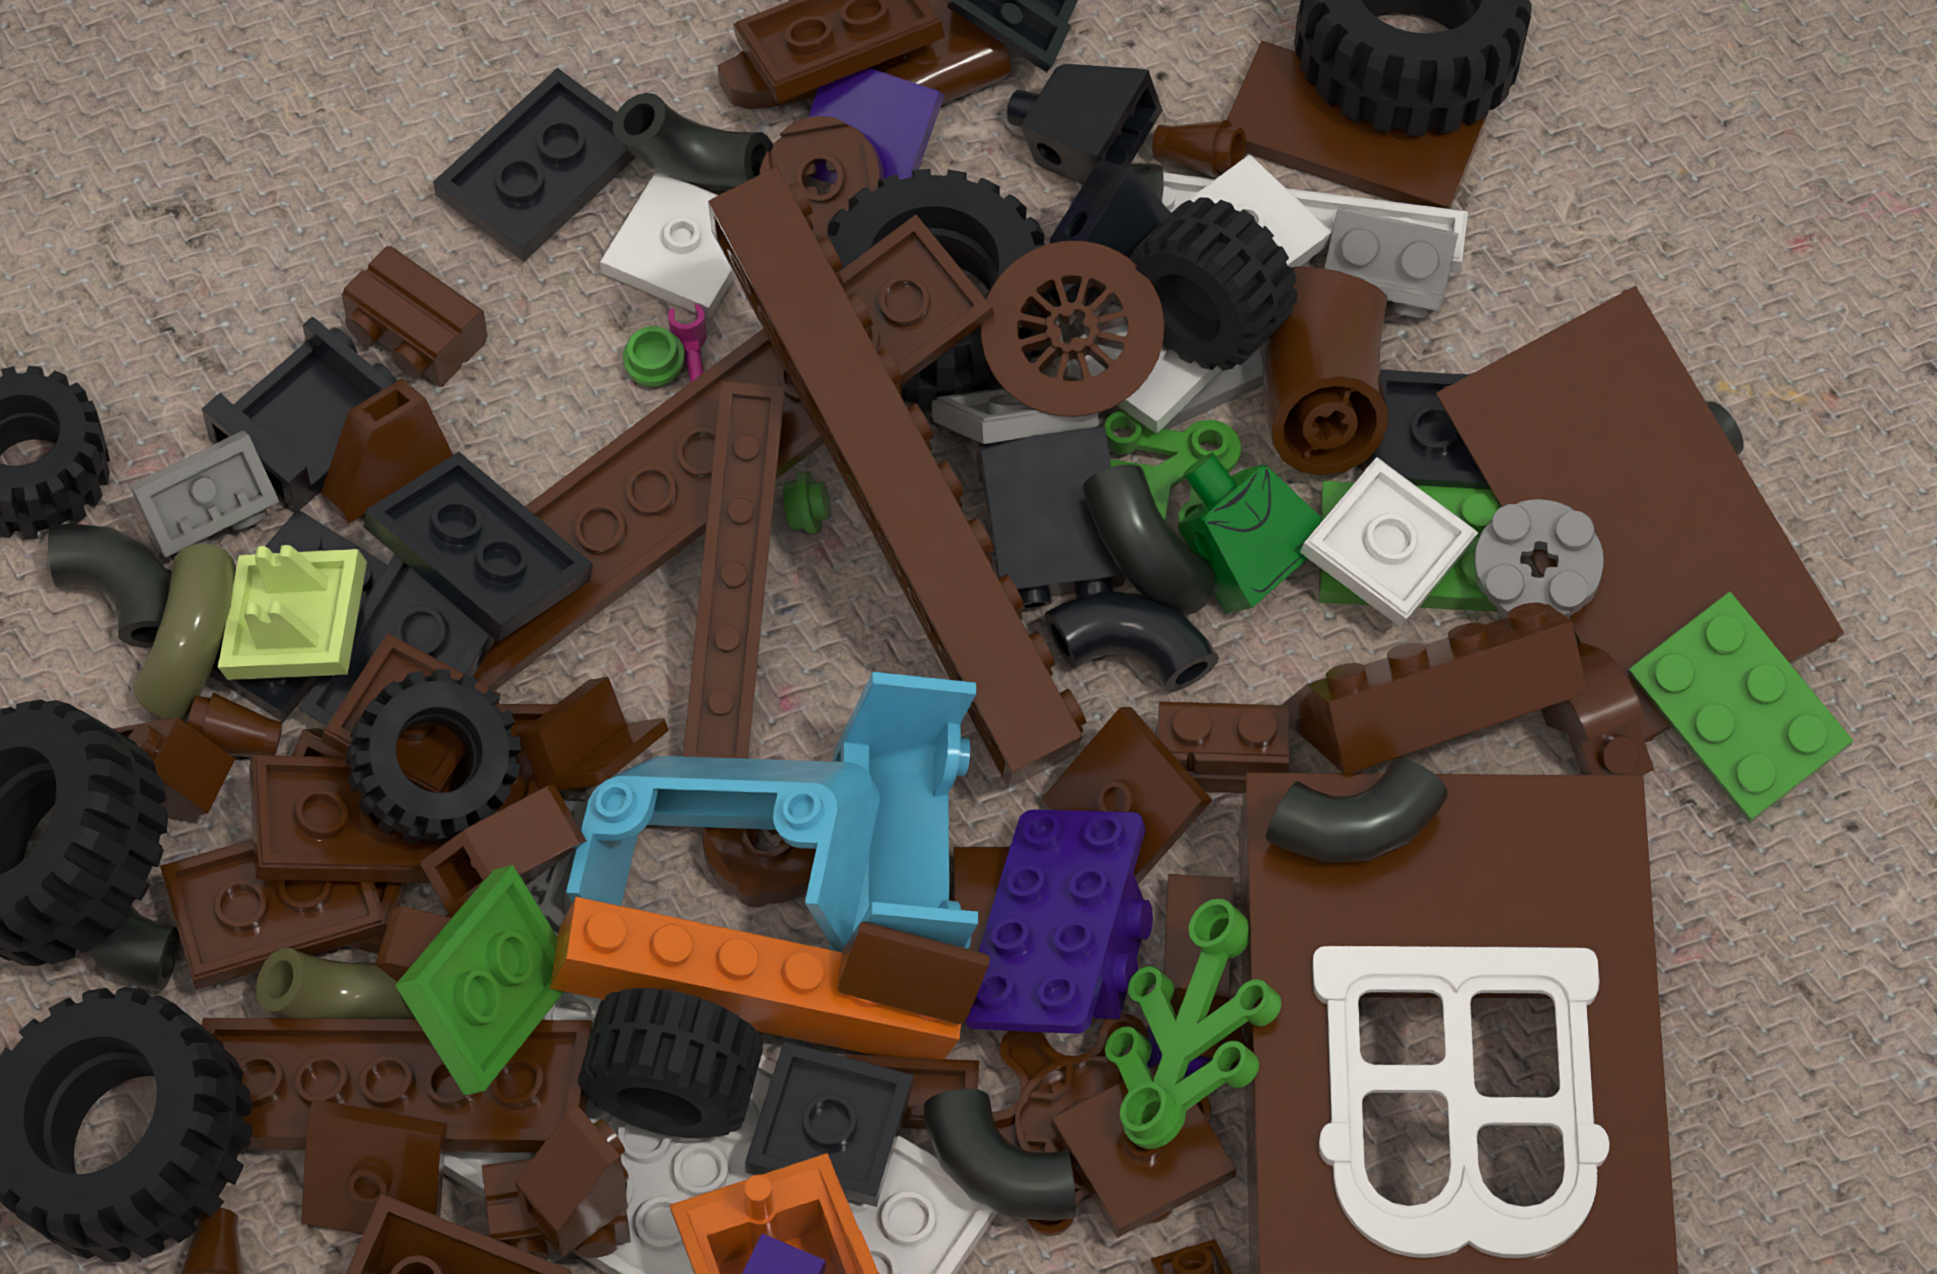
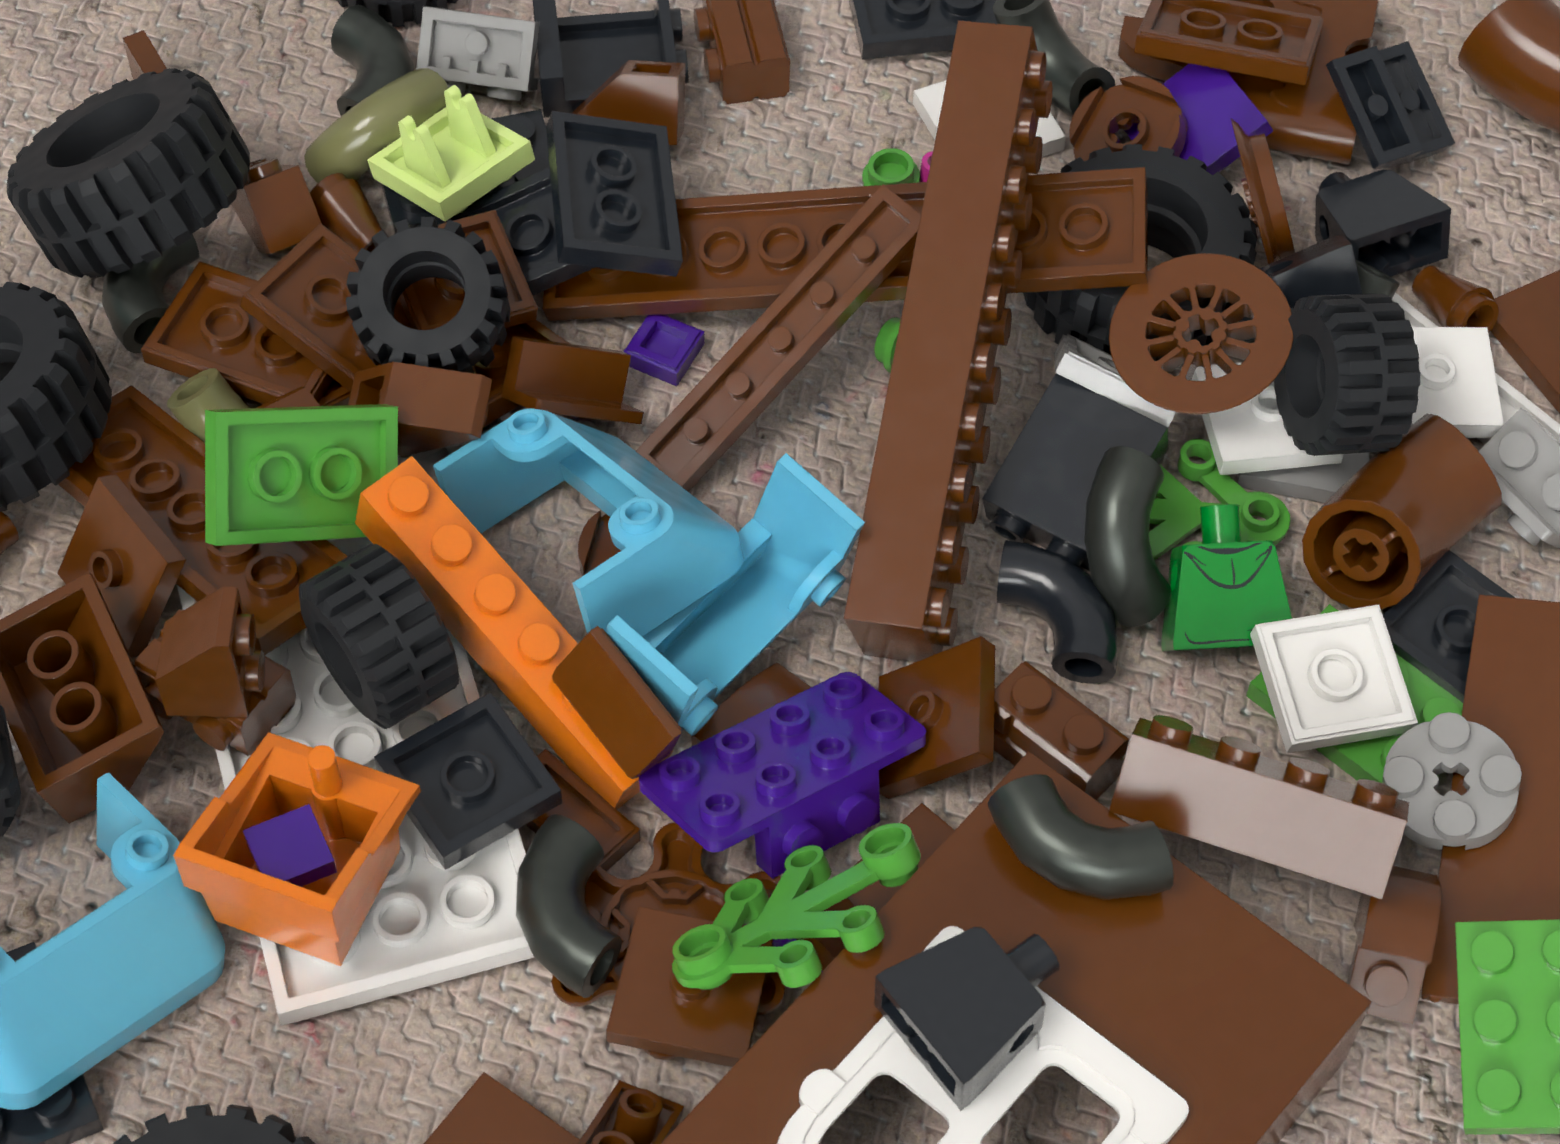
camera: 40 degrees right, 5 degrees down
none -> dark purple tile [623,314,705,387]
none -> black torso [874,927,1060,1111]
none -> reddish brown piece [1231,118,1295,265]

